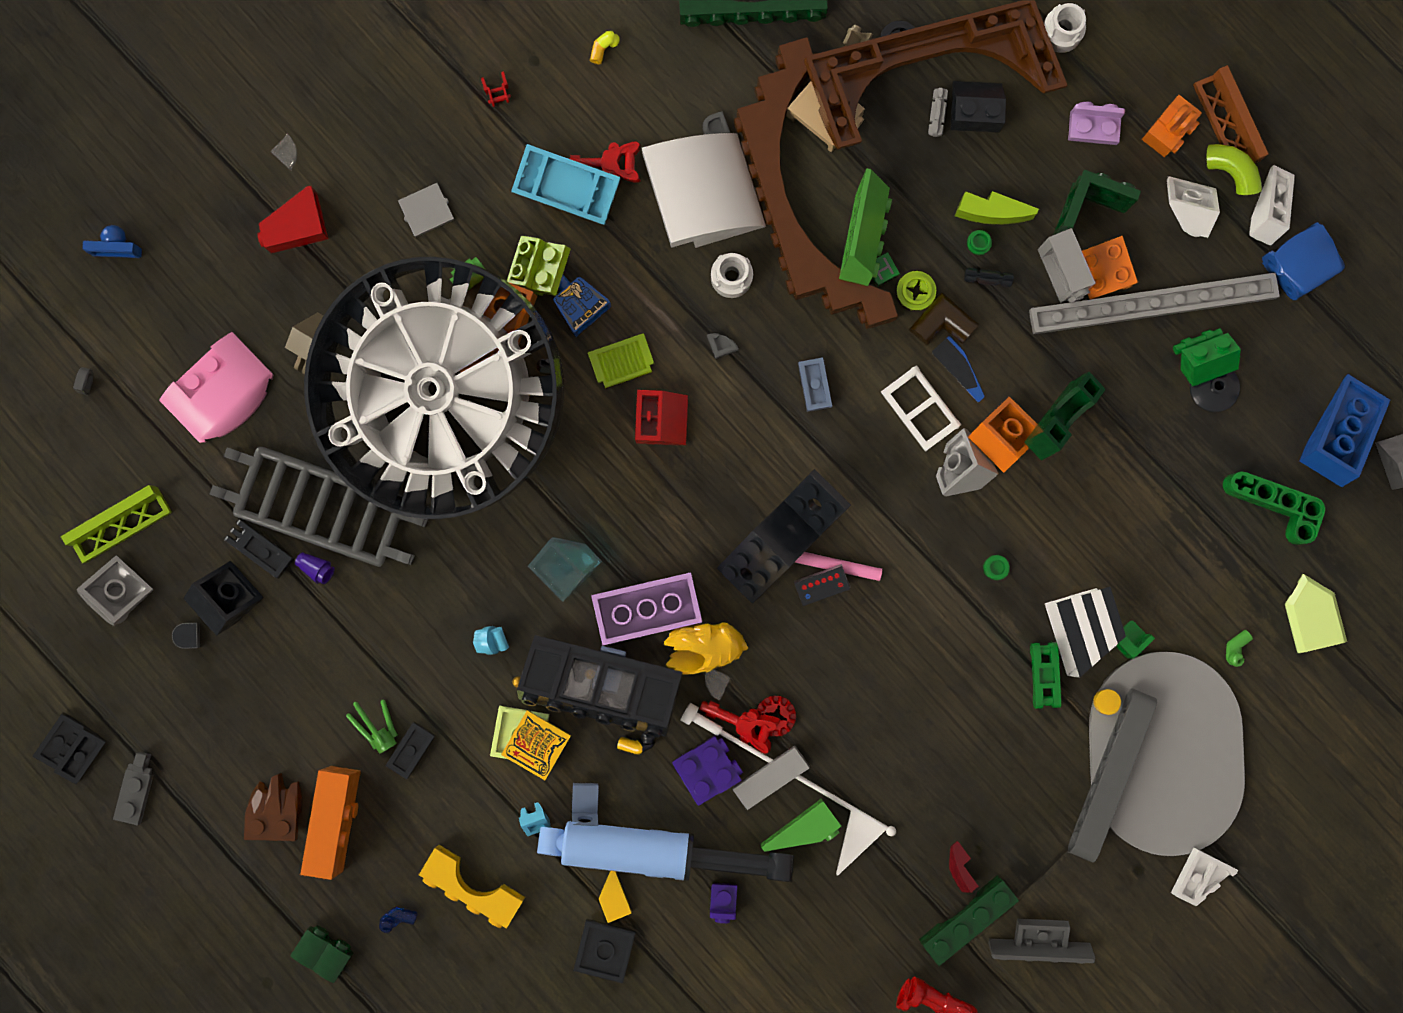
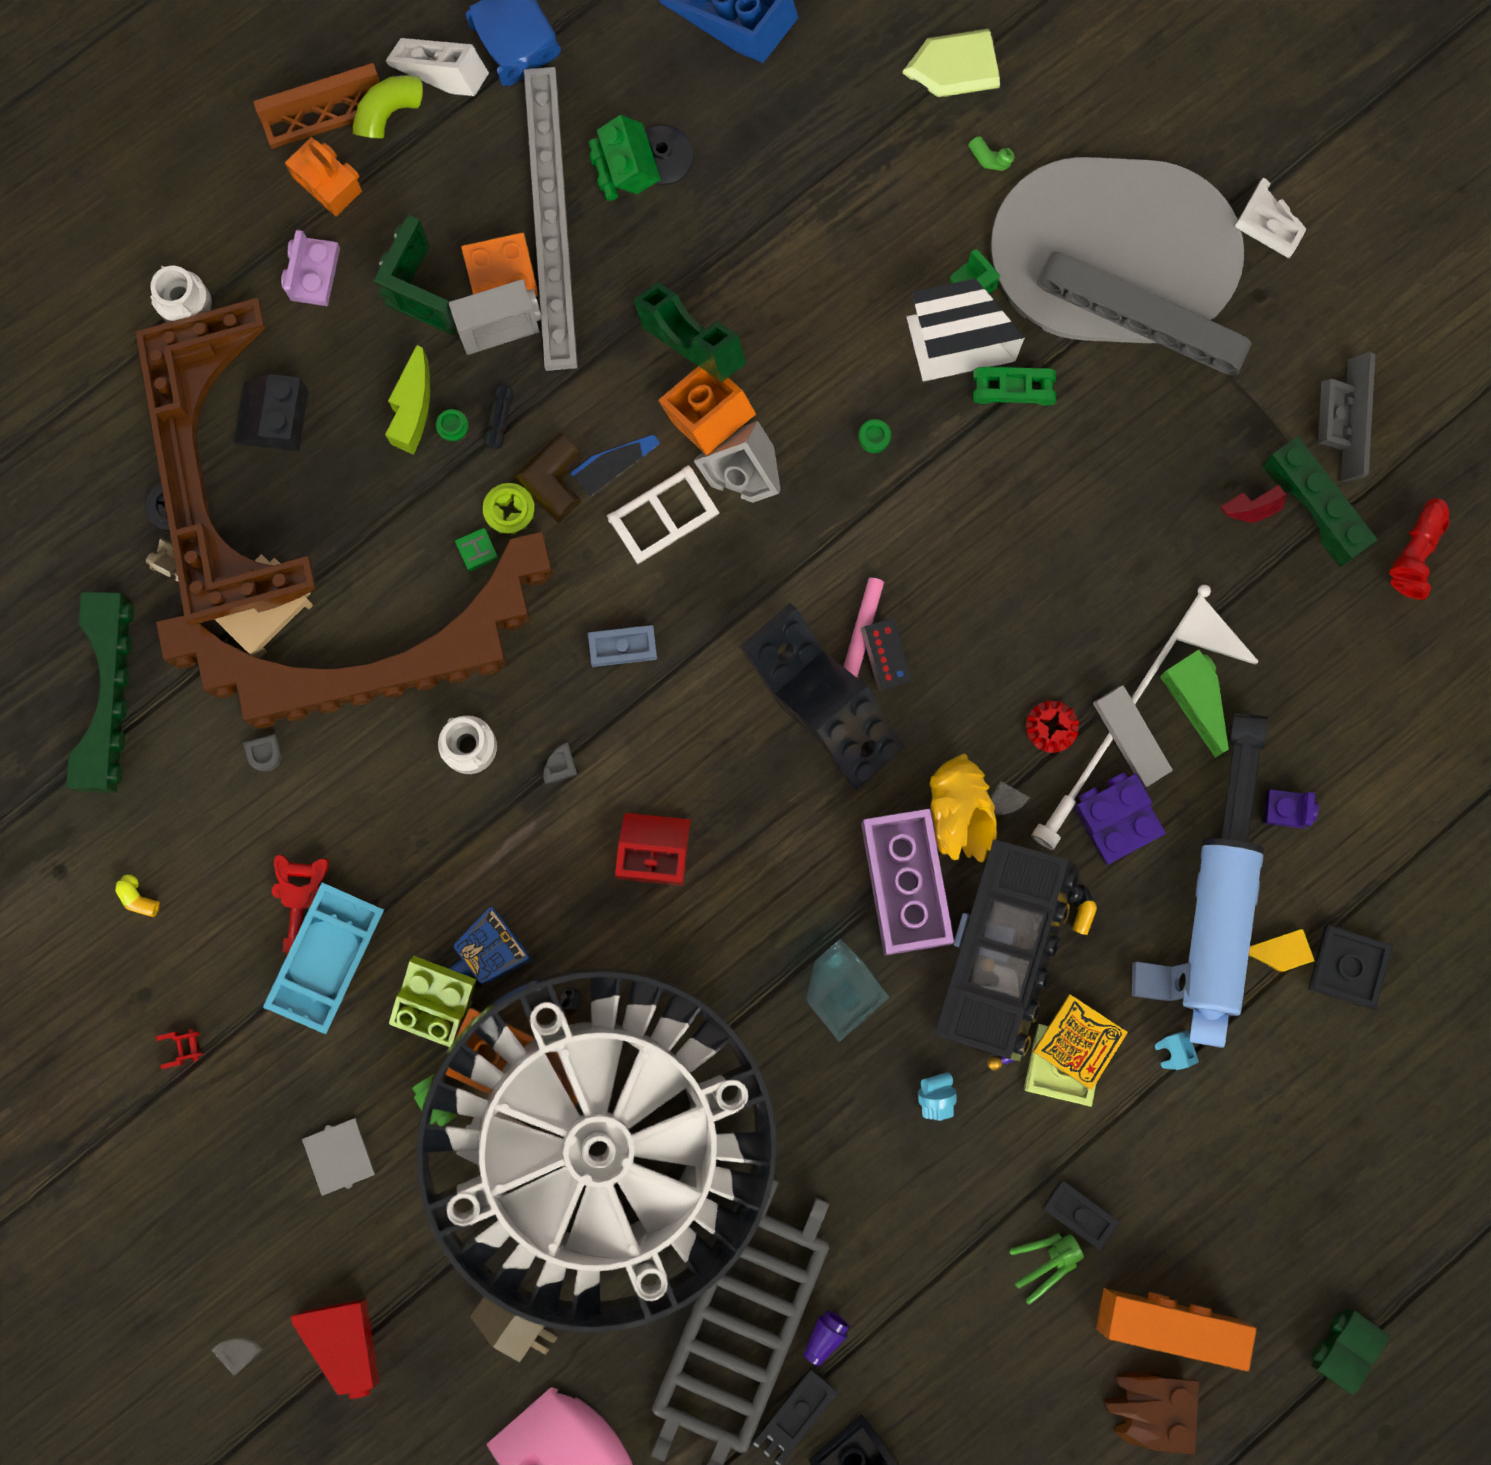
camera: 85 degrees left, 5 degrees down
clear blue arm [379,907,417,933] -> none
yellow arch [419,845,525,929] -> none
lime window [588,333,654,388] -> none
white slope [642,133,766,248] -> none
red piece [700,701,781,754] -> none
bright green slope [839,168,892,286] -> none
light grey axle [928,88,948,137] -> none
yellow tile [1093,689,1121,715] -> none
white slope [1167,176,1220,238] -> none
green beam [1223,472,1325,545] -> none

